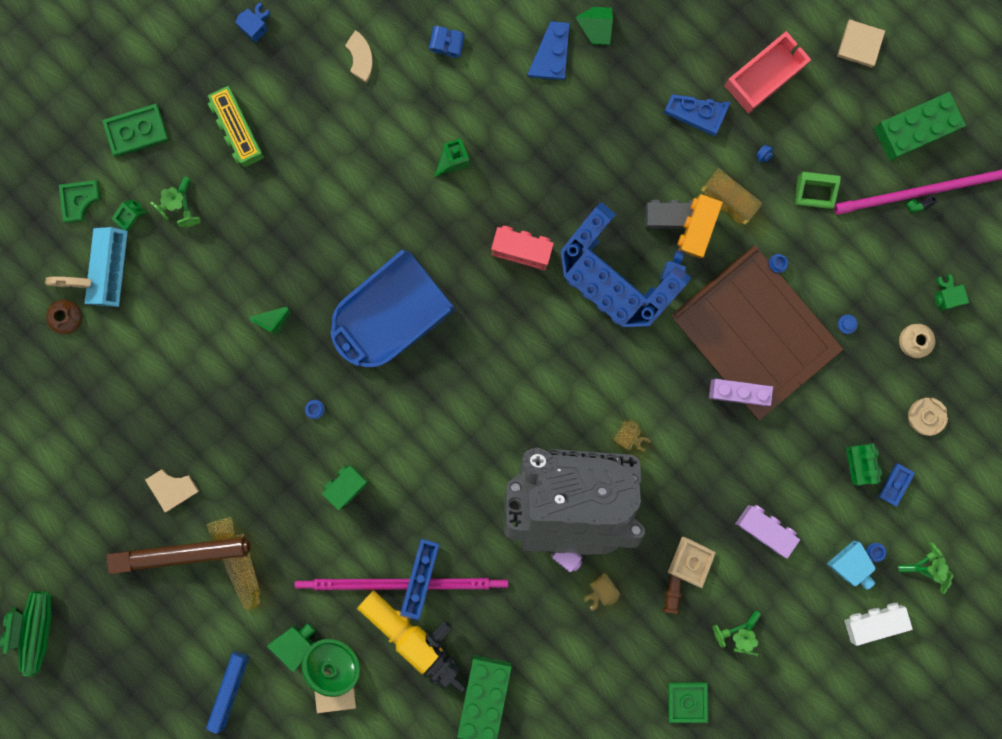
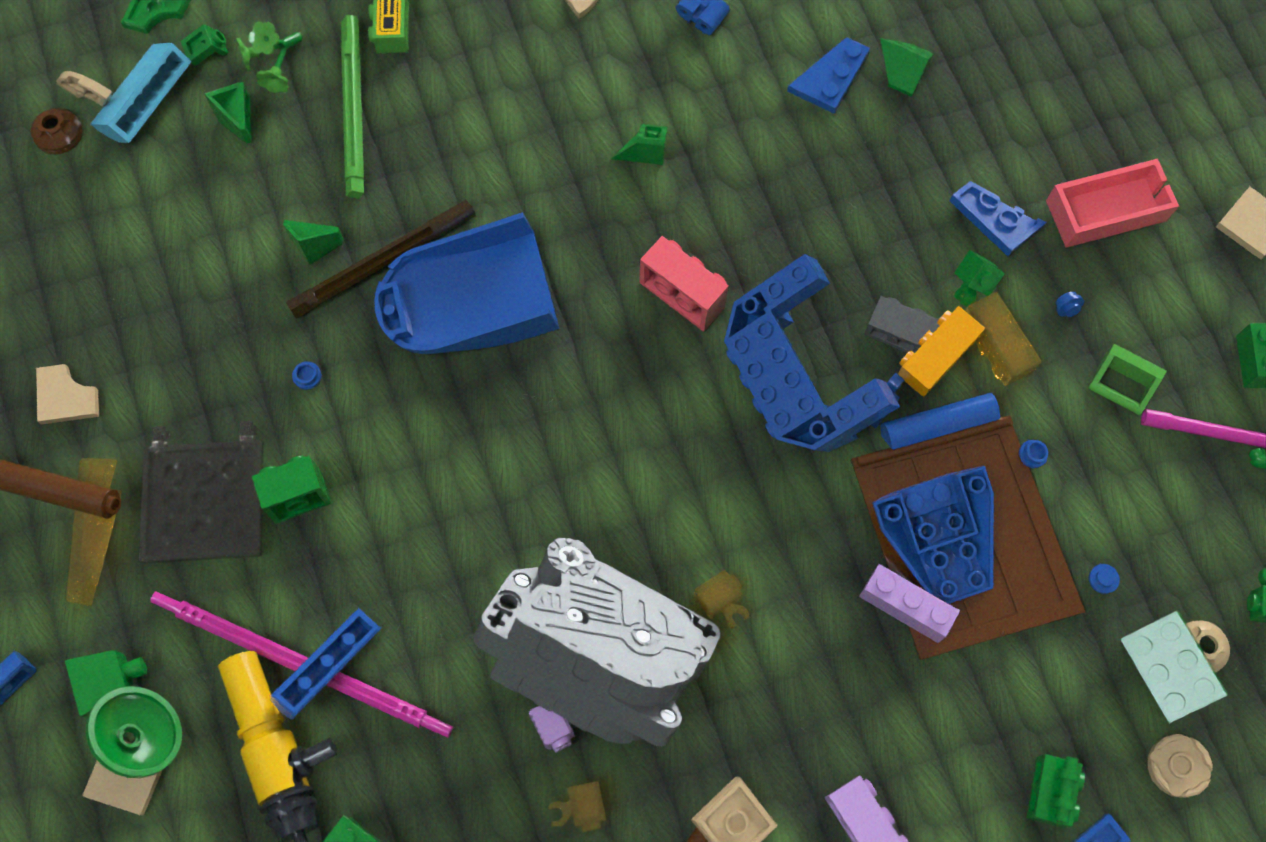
camera: 30 degrees right, 15 degrees down
none -> clear smoke plate [139,421,264,564]
none -> green slope [204,82,252,143]
none -> dark brown piece [286,200,476,319]
none -> bright green piece [341,15,364,199]
none -> blue wedge [872,466,994,604]
none -> blue brick [880,393,1000,450]
none -> green brick [954,250,1005,308]
none -> brick [1120,610,1228,723]

